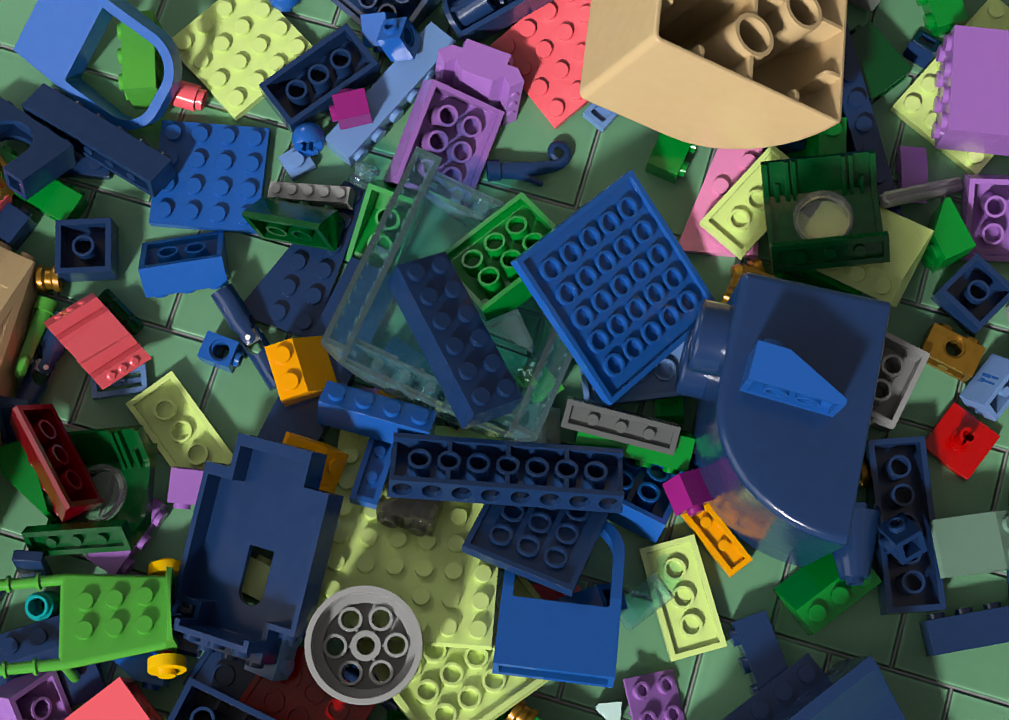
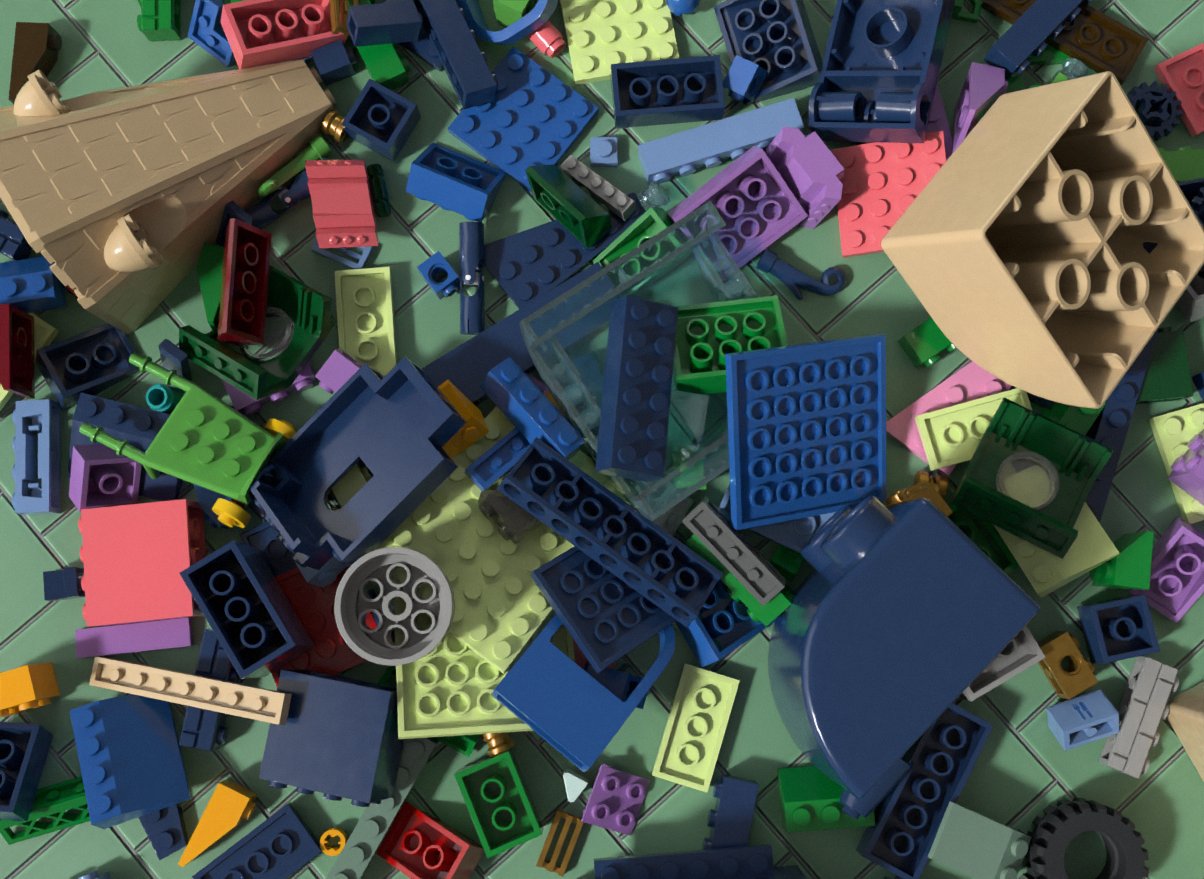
camera: 30 degrees right, 5 degrees up
light orange slope [264,336,337,407] -> none
blue piece [291,122,326,156] -> none
magenta brick [329,88,372,130] -> none
blue brick [376,17,422,62] -> none
medium blue plate [582,103,619,133] -> none
clear light blue tile [620,573,674,631] -> none
magenta brick [662,468,714,517] -> none
light orange plate [680,503,753,578] -> none
blue slope [739,339,847,417] -> none
light grey axle [878,177,963,208] -> none
dark blue brick [878,512,927,565] -> none
medium lavender slope [895,146,928,203] -> none
red tile [925,402,1000,481] -> none

